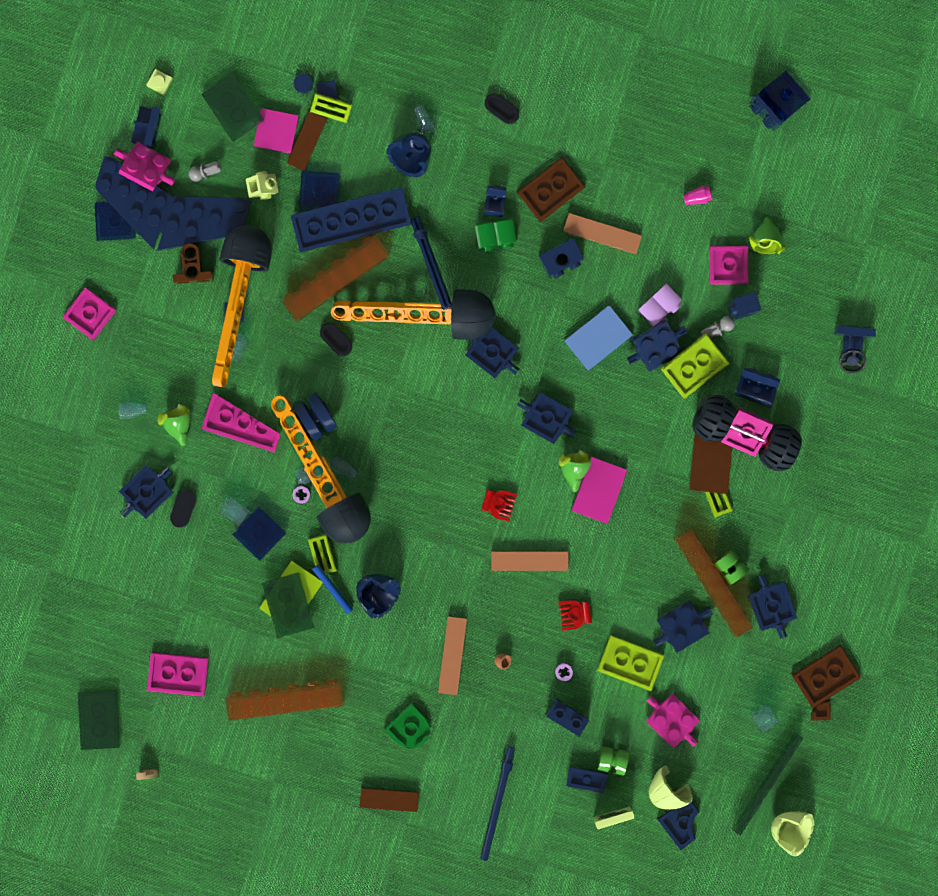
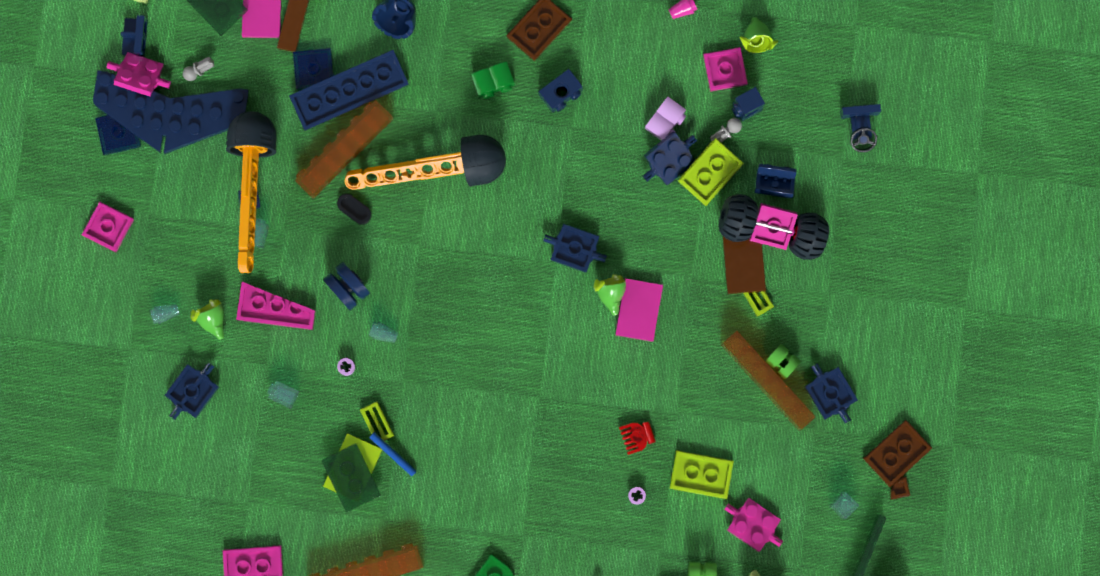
camera: 10 degrees left, 5 degrees down
black tile [170,490,196,528] -> none
reddish brown tile [173,243,214,284] -> none
clear blue plate [232,507,286,561] -> none
yellowish green brick [246,171,279,200] -> none
piece [271,396,371,543] -> none
clear light blue cone [295,466,323,485] -> none
dark blue hair [356,574,401,619] -> none
dark blue axle [411,216,452,310] -> none
nougat tile [438,616,467,695] -> none
dark blue plate [465,328,520,379] -> none
red piece [481,490,517,522] -> none
dark blue bracket [484,185,506,217] -> none
nougat tile [491,552,568,571] -> none
nougat hinge [494,653,511,670] -> none
dark blue brick [546,698,589,737] -> none
nougat tile [563,213,642,255] -> none
medium blue tile [564,306,633,371] -> none
dark blue plate [653,600,713,653] -> none

